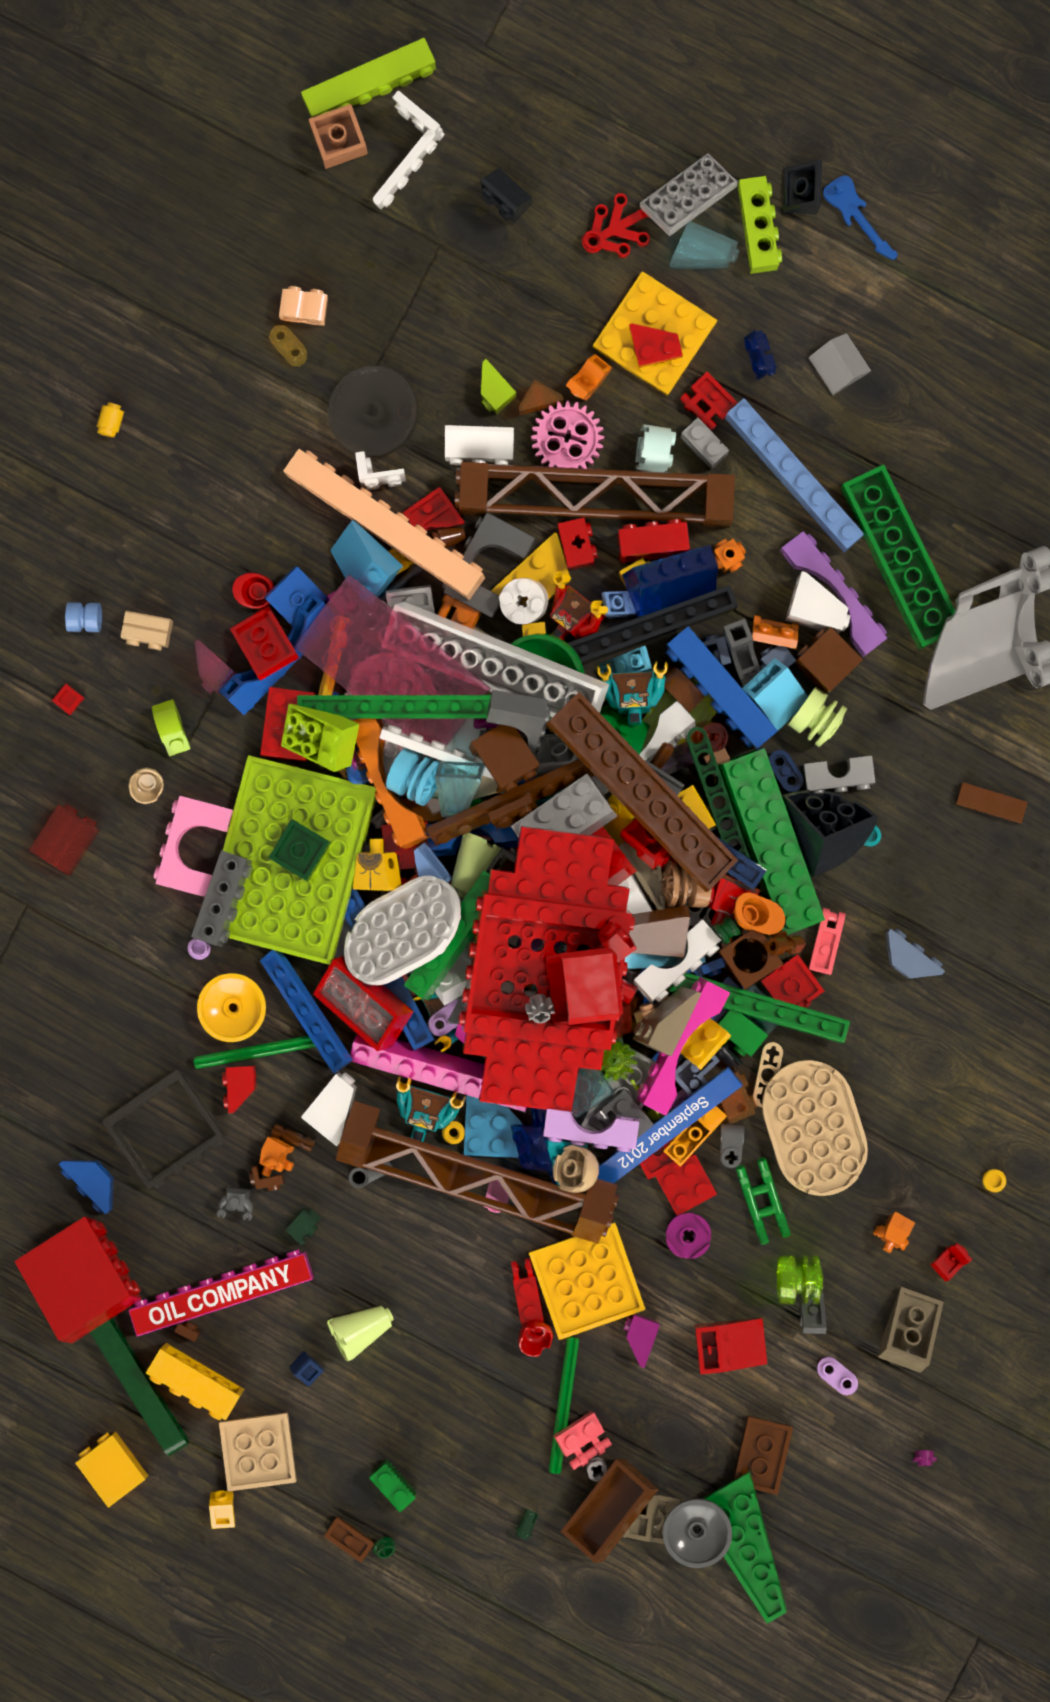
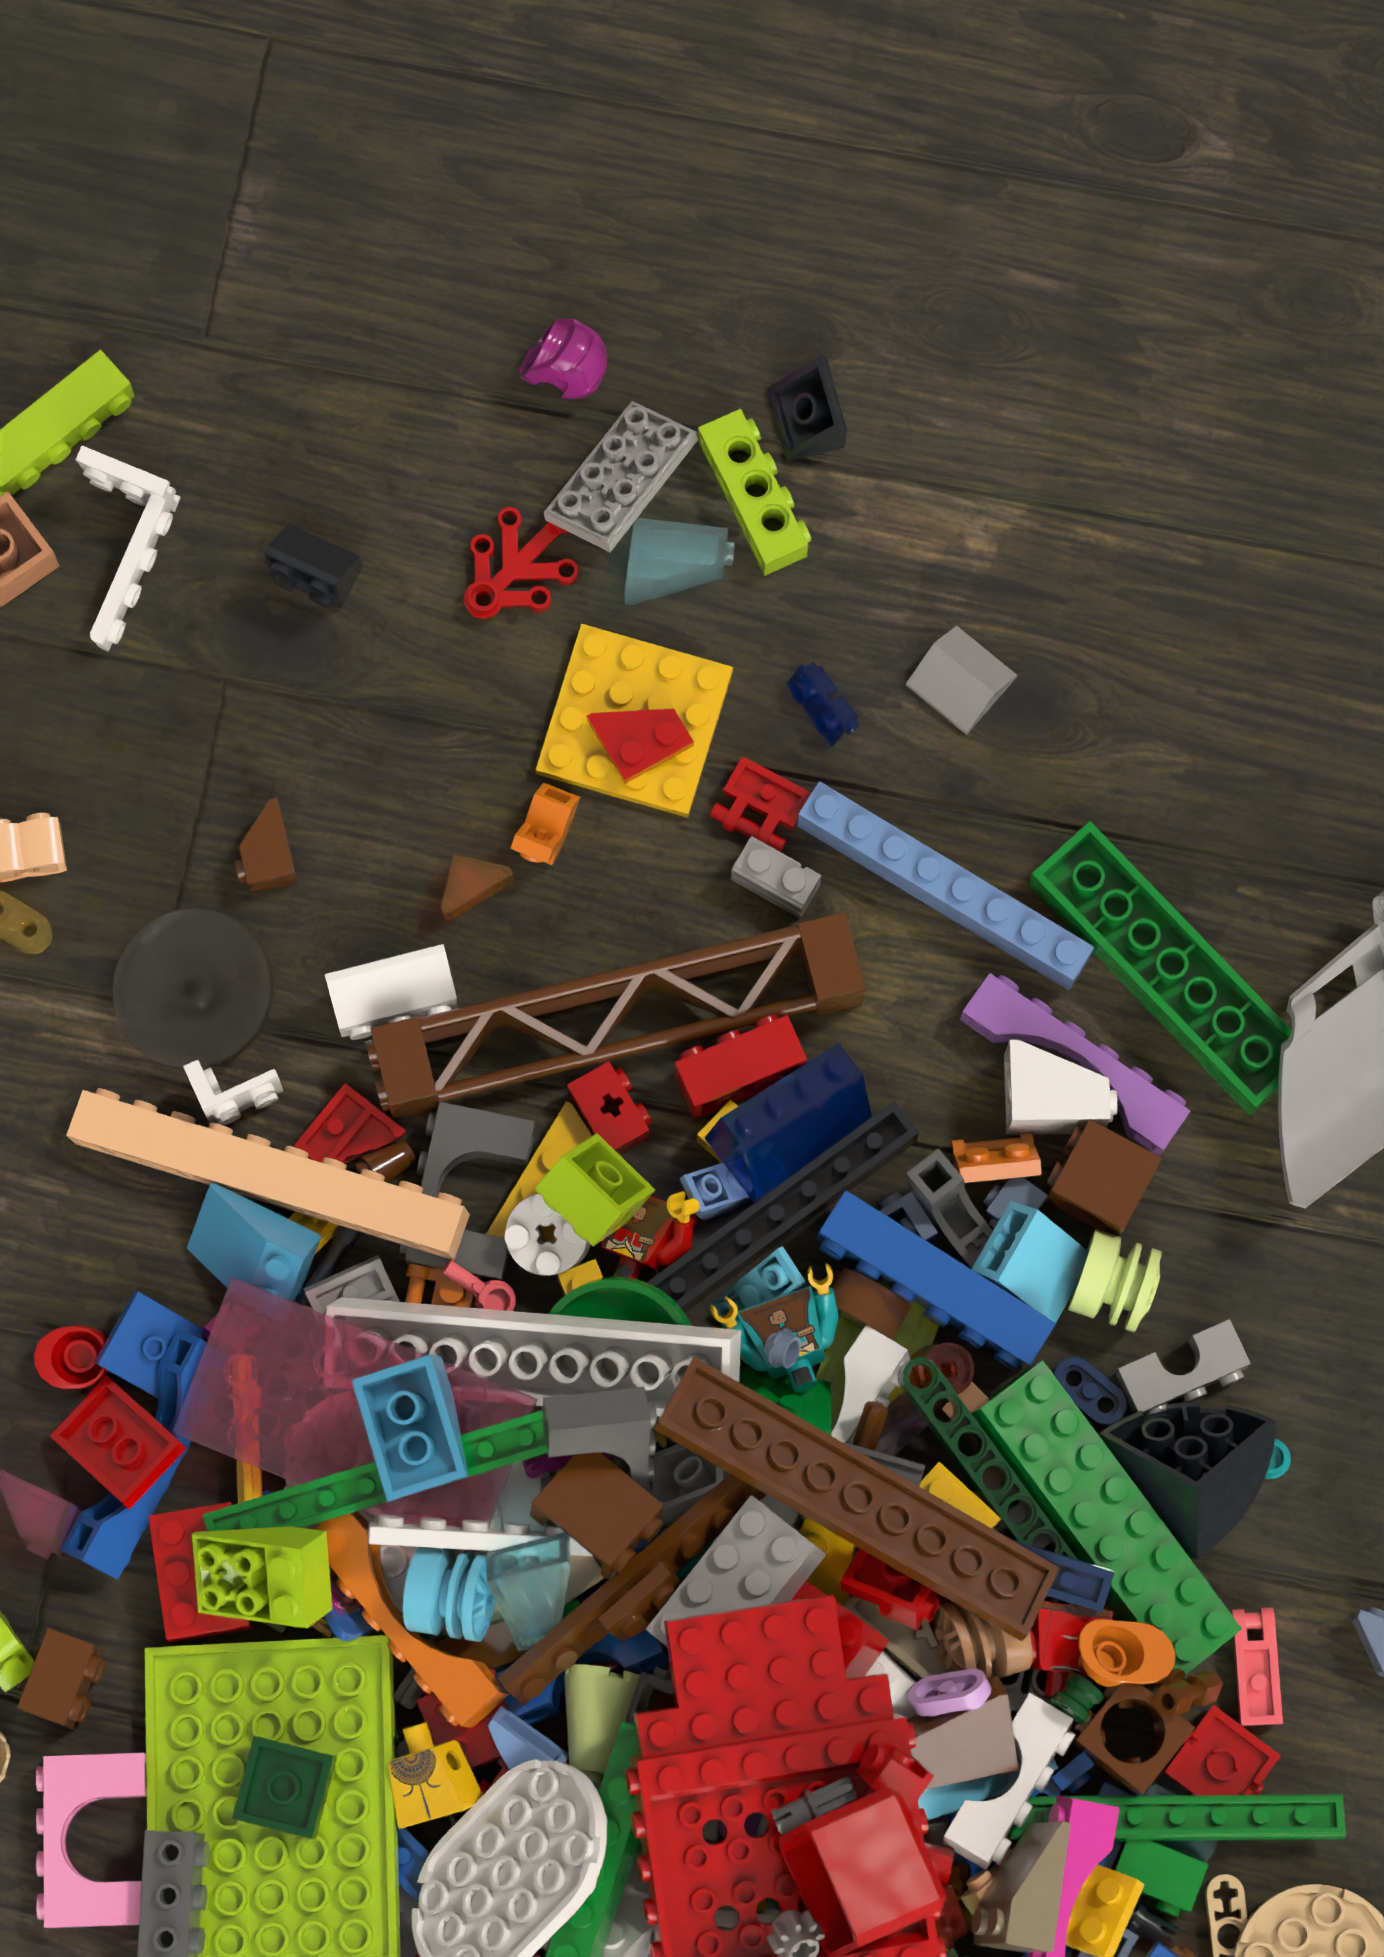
camera: 20 degrees left, 10 degrees down
lime slope [481,359,516,415] -> none
bright pink gear [531,401,604,469] -> none
light aqua brick [635,424,676,472] -> none
orange brick [712,539,746,573] -> none
blue piece [822,176,898,260] -> none
none -> reddish brown brick [17,1628,107,1730]
none -> reddish brown slope [234,798,298,893]
none -> dark azure slope [352,1354,468,1502]
none -> coral plate [441,1259,516,1311]
none -> magenta helmet [519,319,607,399]
none -> lime brick [535,1133,655,1246]
none -> sand blue plate [764,1328,801,1368]
none -> dark grey axle [771,1778,857,1836]
none -> lavender plate [908,1668,991,1717]

